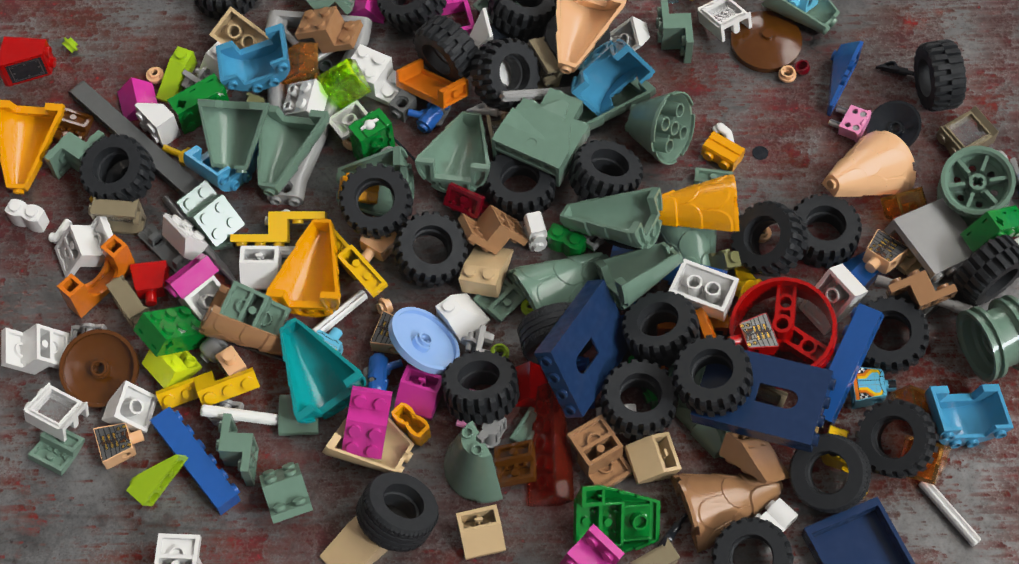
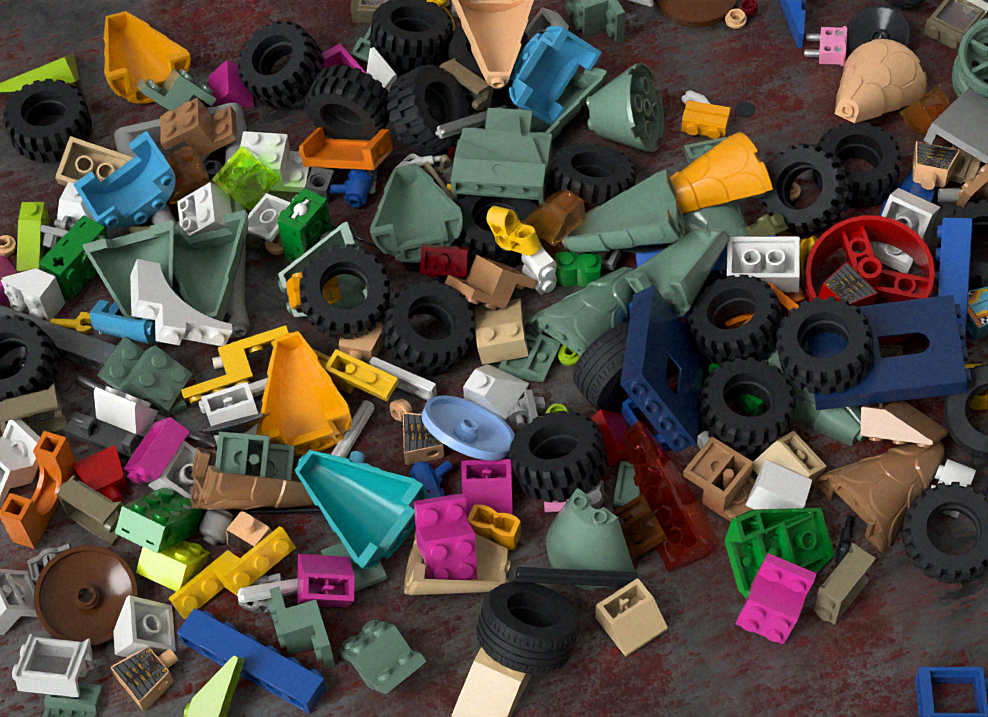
camera: 20 degrees left, 5 degrees down
none -> white arch [130,259,232,346]
none -> black hat [198,412,270,435]
none -> dark pink slope [297,554,354,608]
none -> white tile [369,357,437,401]
none -> yellow piece [487,206,541,256]
none -> black axle [514,567,639,587]
none -> clear orange slope [521,189,586,246]
none -> white slope [745,460,812,509]

